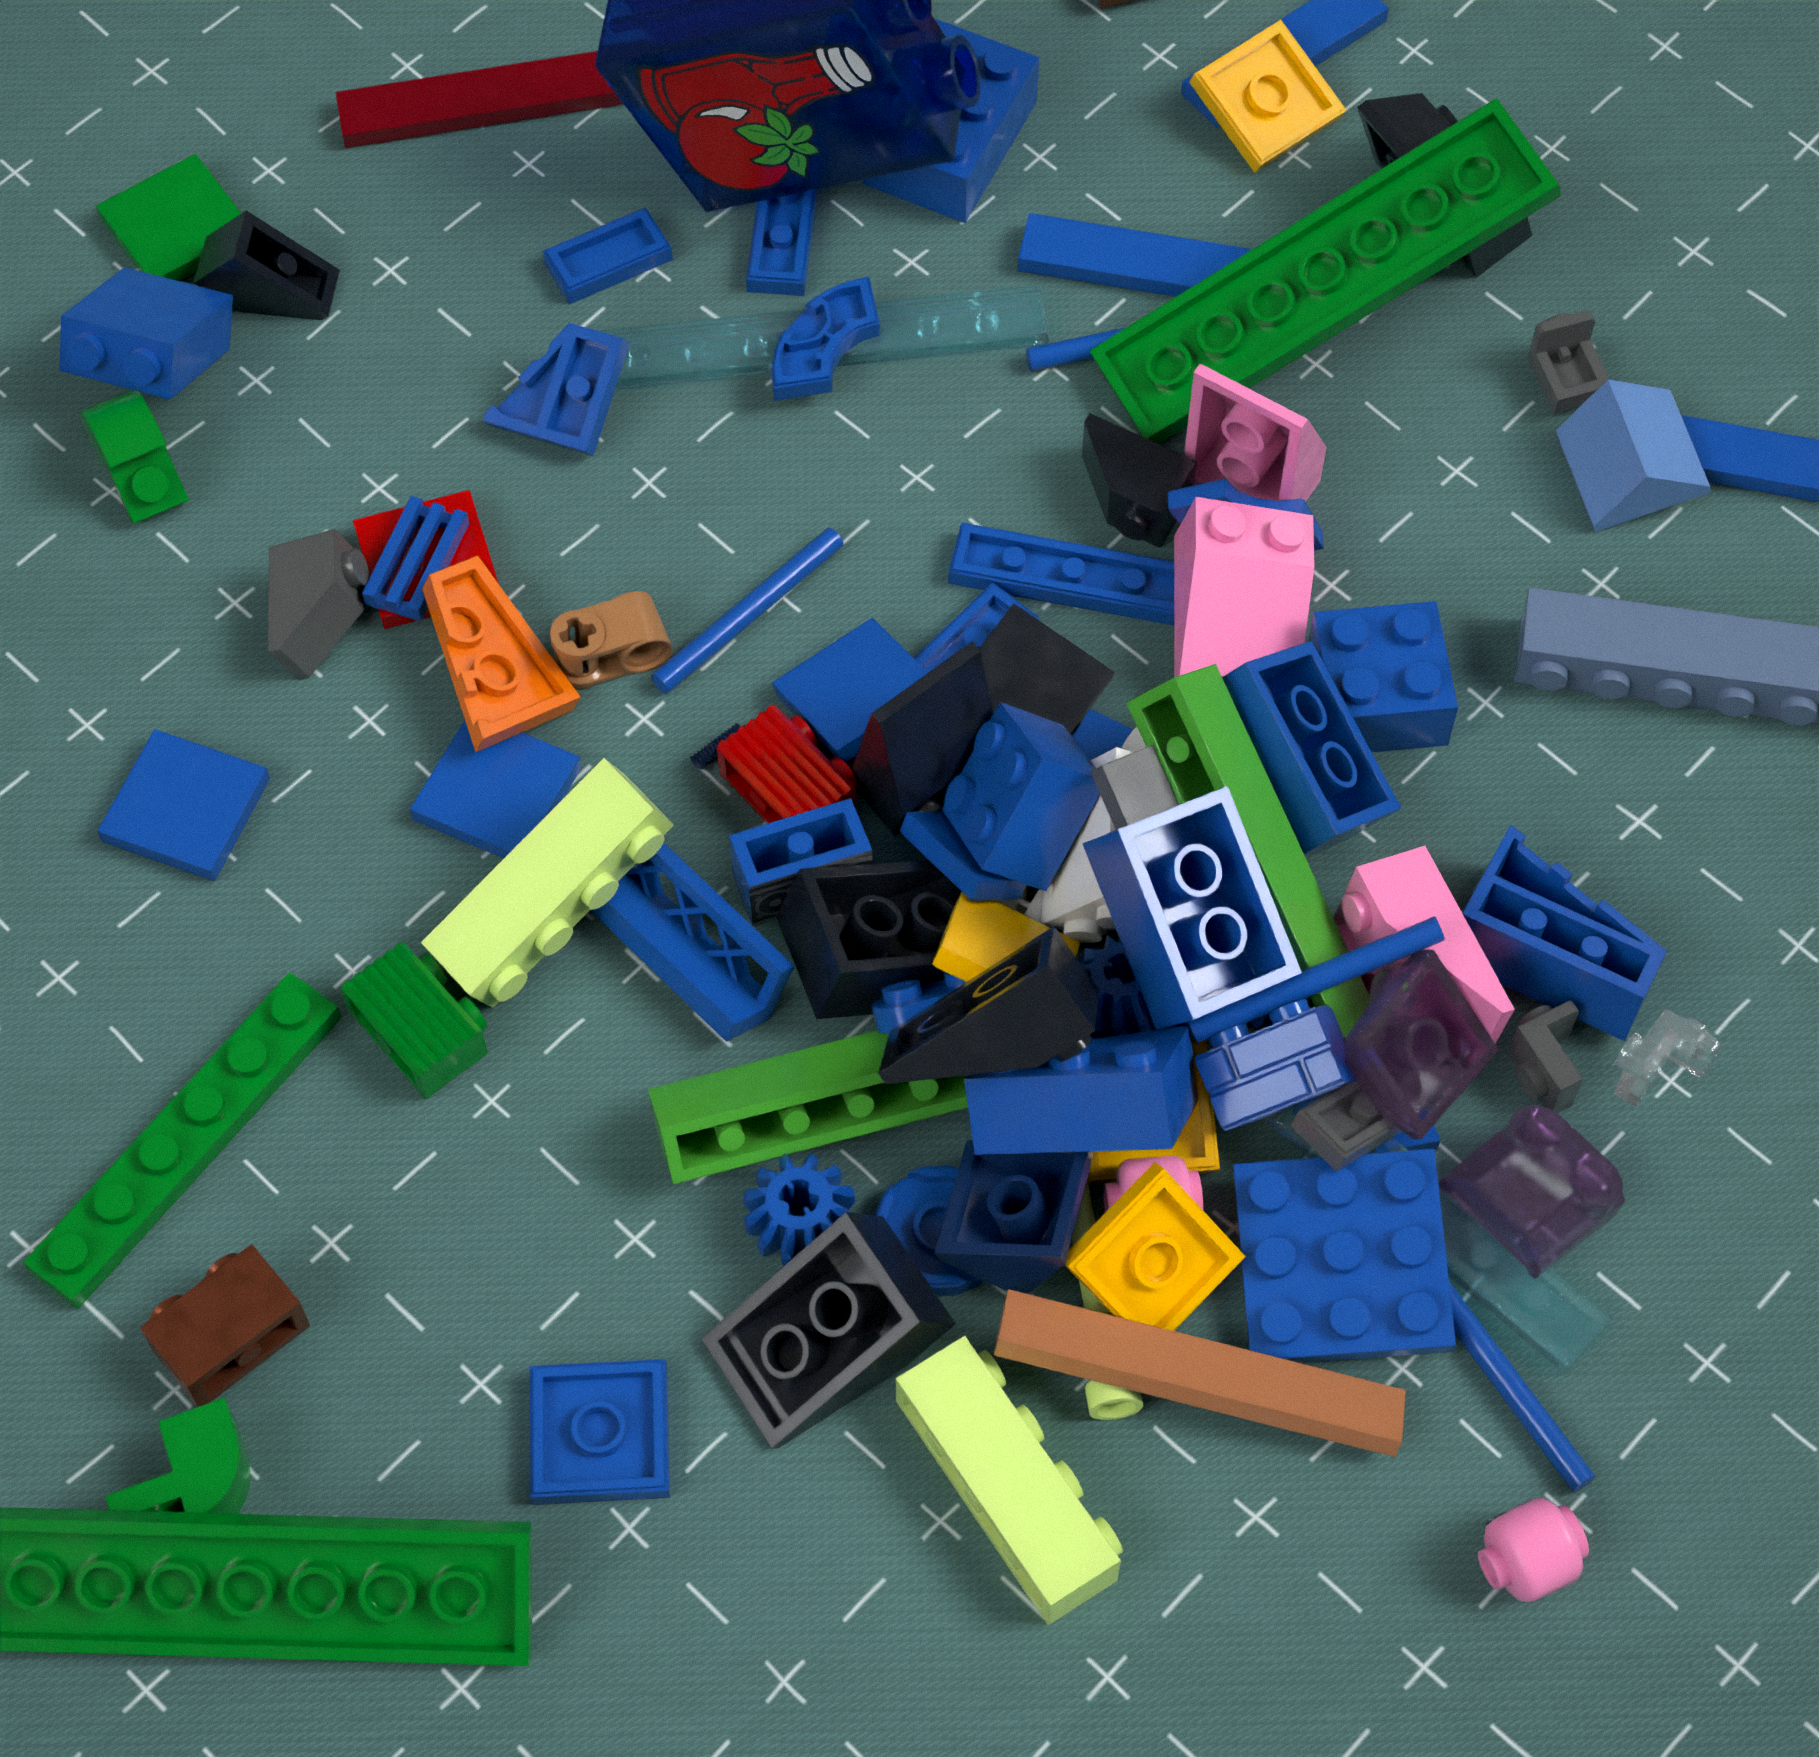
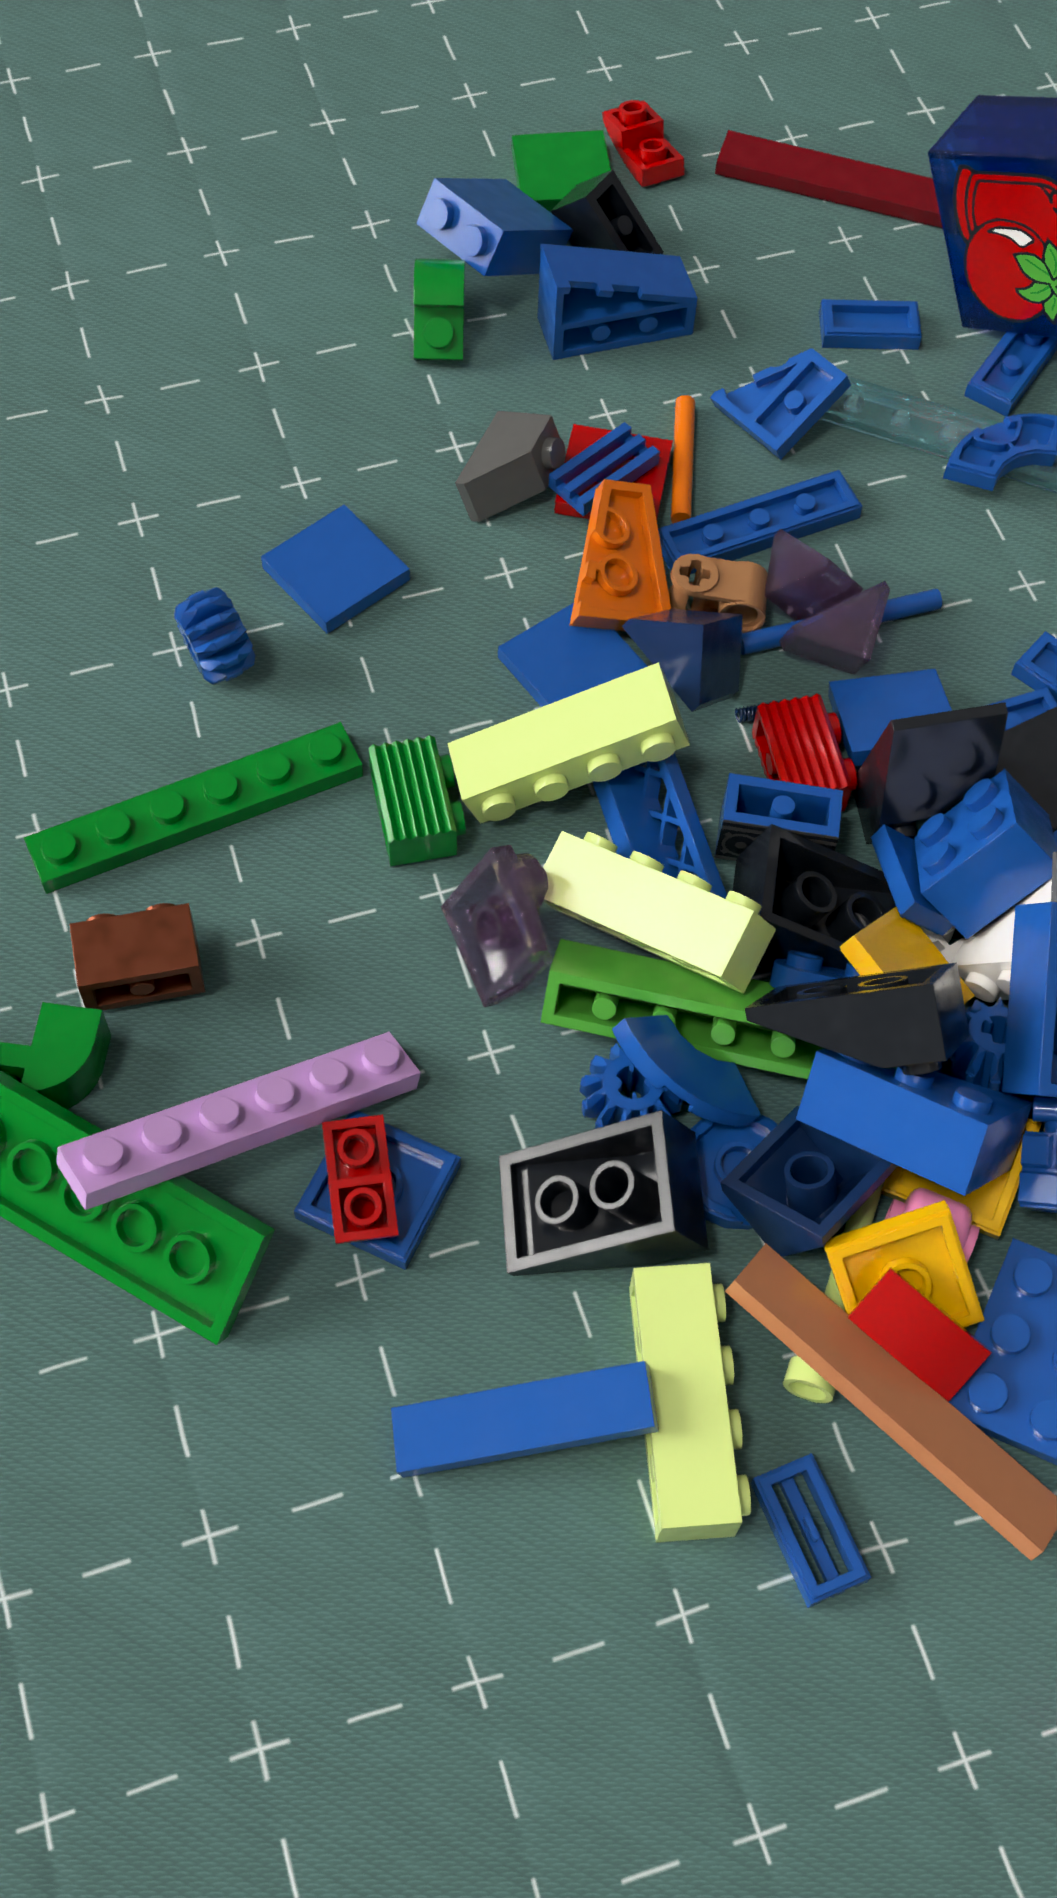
camera: 25 degrees right, 0 degrees up
none -> lavender plate [56,1032,421,1210]
none -> blue gear [174,587,255,684]
none -> red slope [322,1114,399,1245]
none -> blue tile [391,1361,659,1478]
none -> clear purple slope [441,845,553,1007]
none -> yellowish green brick [531,831,776,994]
none -> blue wedge [537,244,698,360]
none -> red slope [602,100,684,187]
none -> blue tile [612,1015,761,1126]
none -> dark blue slope [622,609,743,712]
none -> blue tile [658,470,863,575]
none -> orange bar [671,395,695,524]
none -> blue tile [750,1453,871,1608]
none -> clear purple slope [765,529,863,621]
none -> clear purple slope [779,581,890,675]
none -> red slope [847,1266,992,1401]

